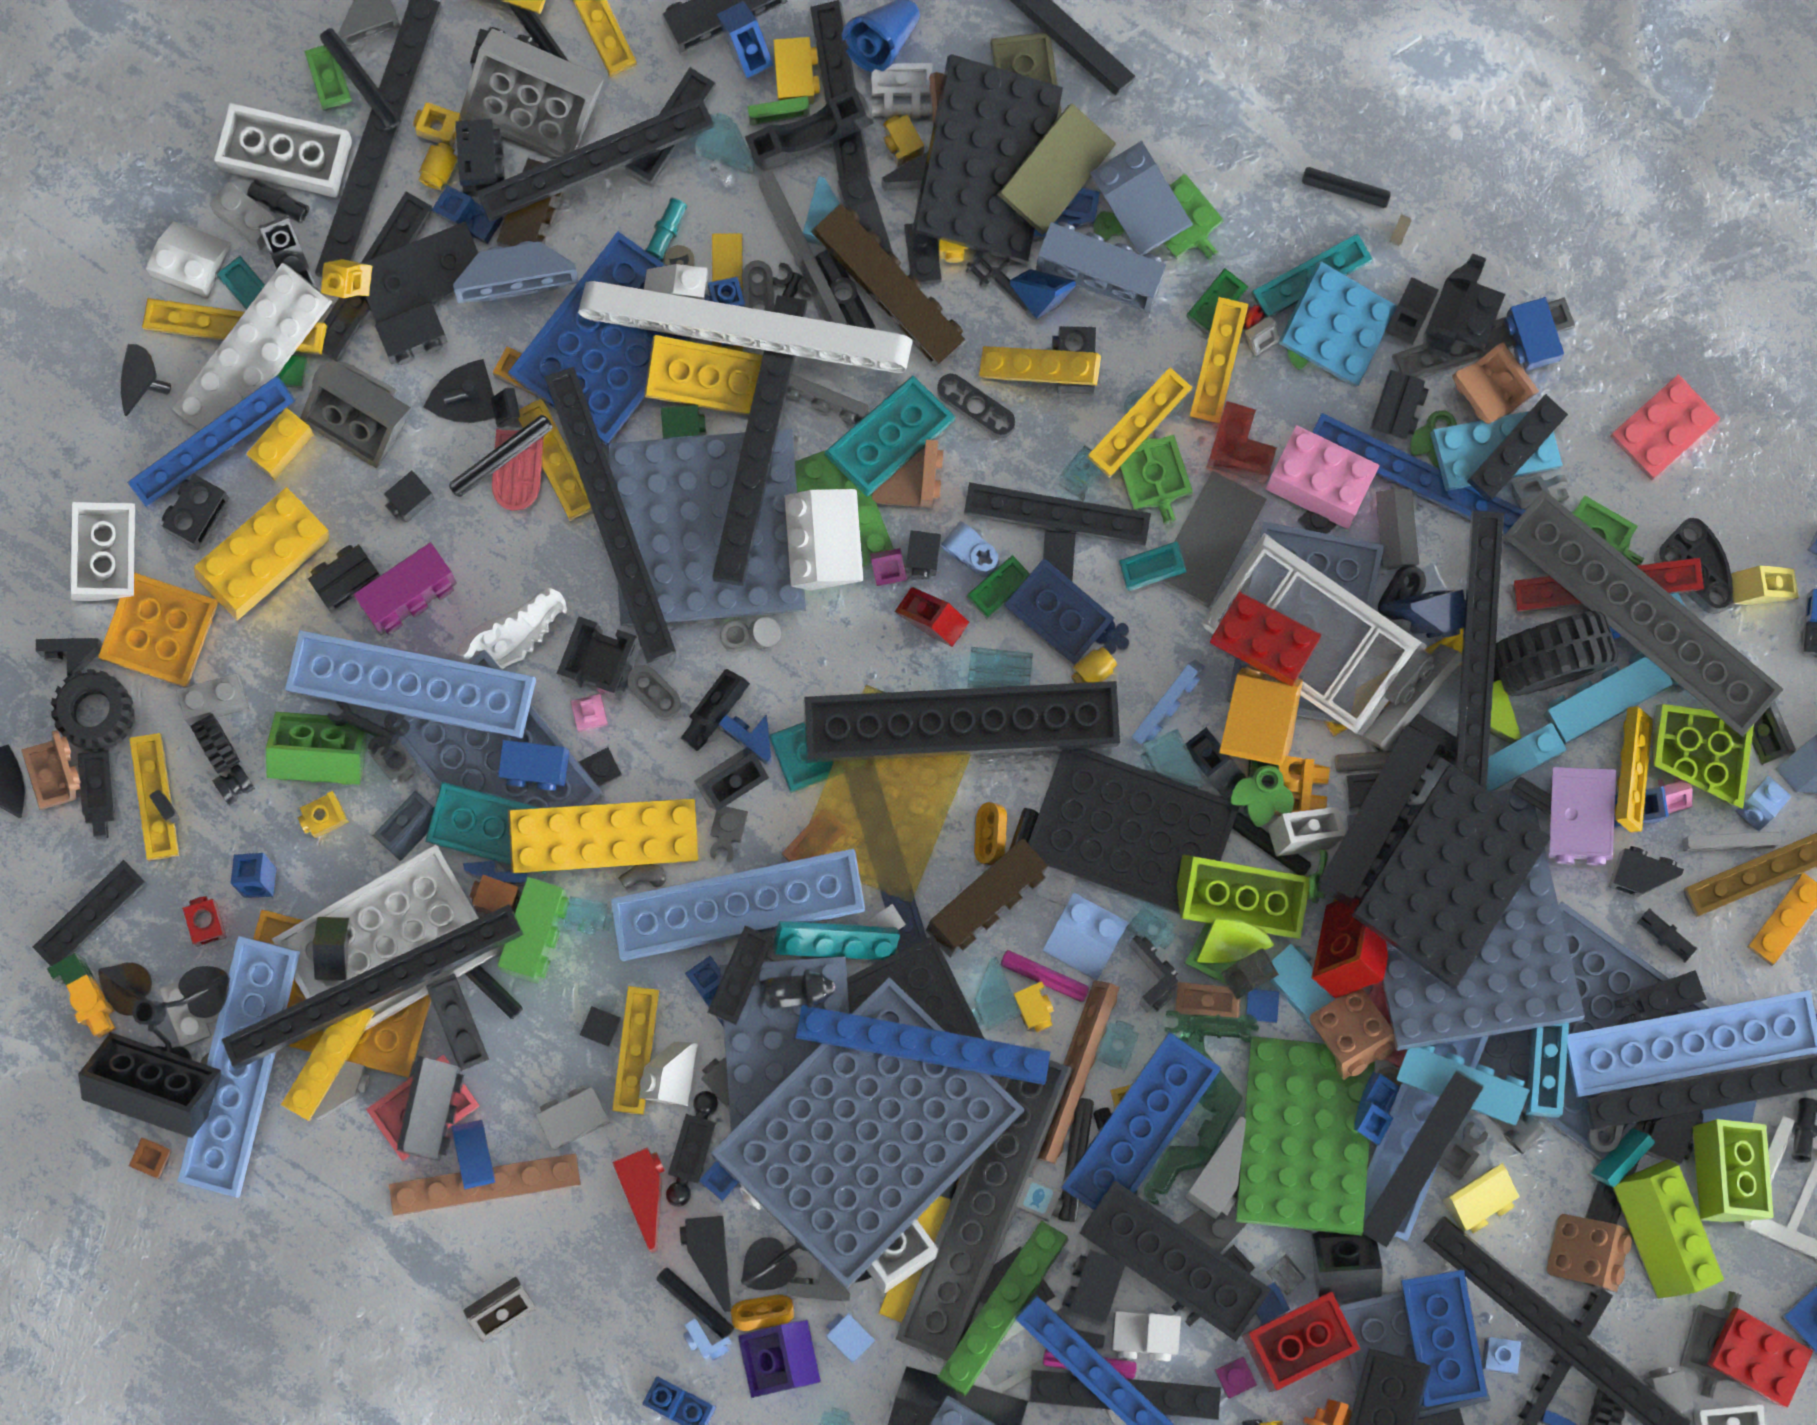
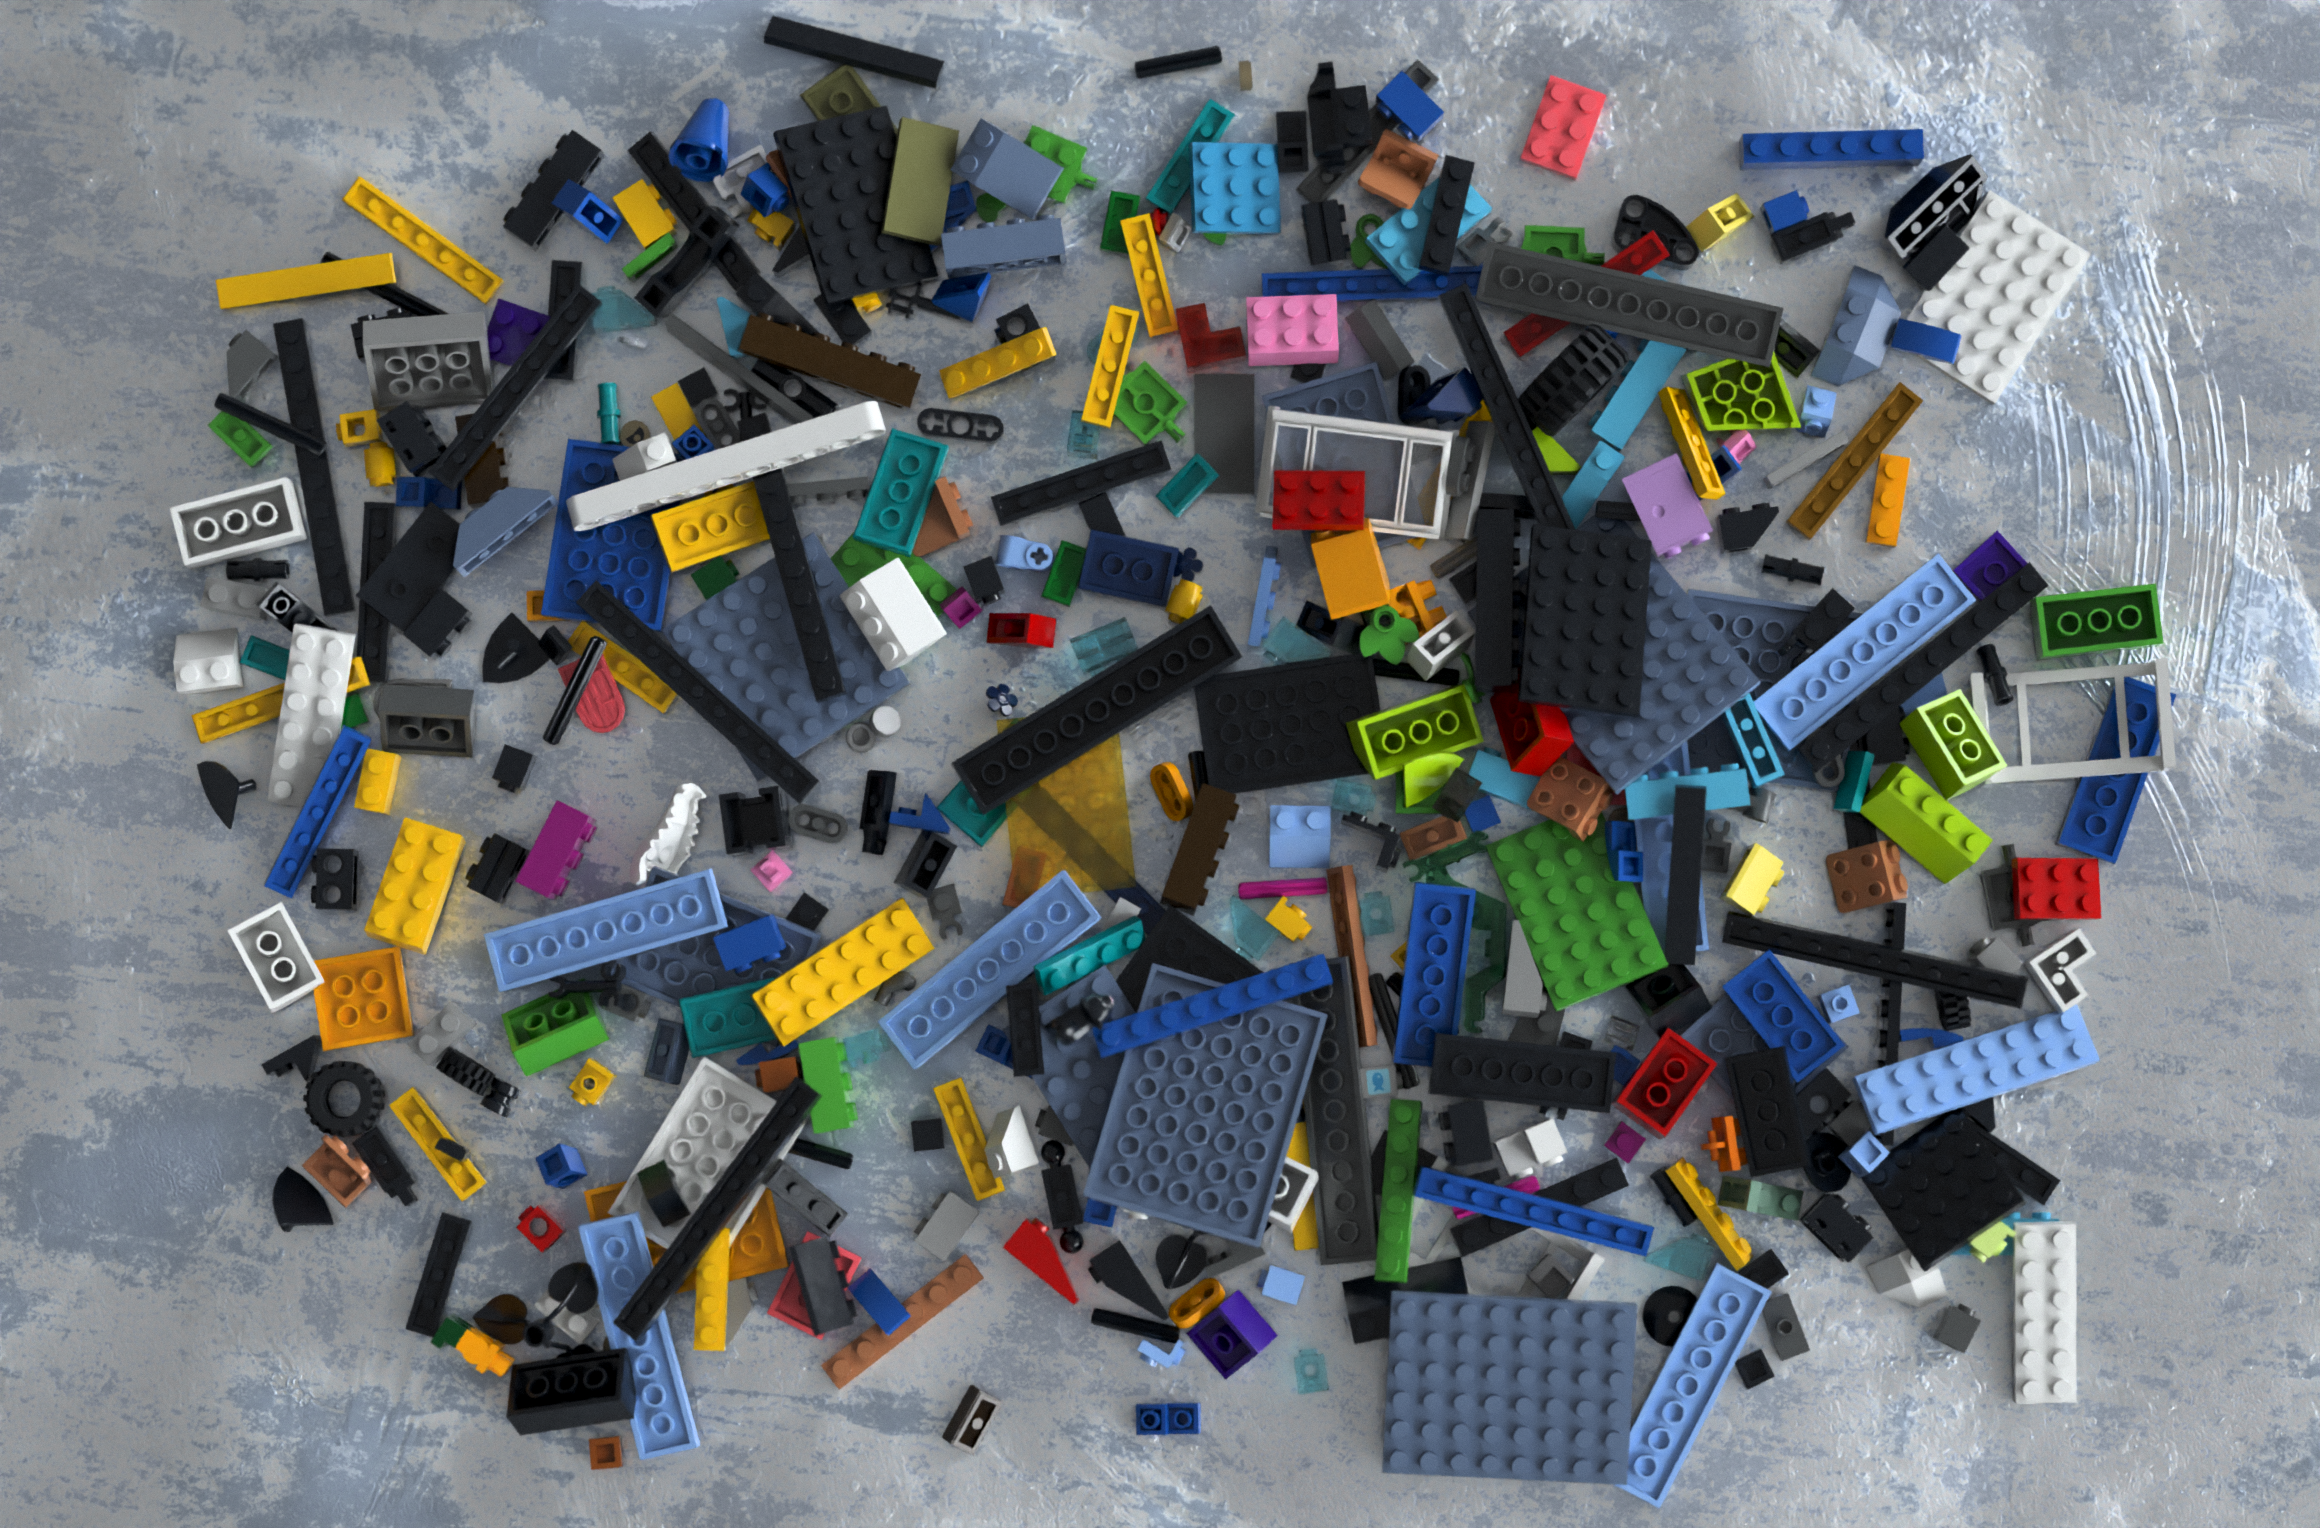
camera: 20 degrees left, 5 degrees up
yellow window [321,259,372,298] -> none
none -> dark purple plate [487,298,551,367]
none -> black tile [678,367,719,409]
none -> blue brick [740,162,790,218]
none -> dark blue plant [985,684,1018,717]

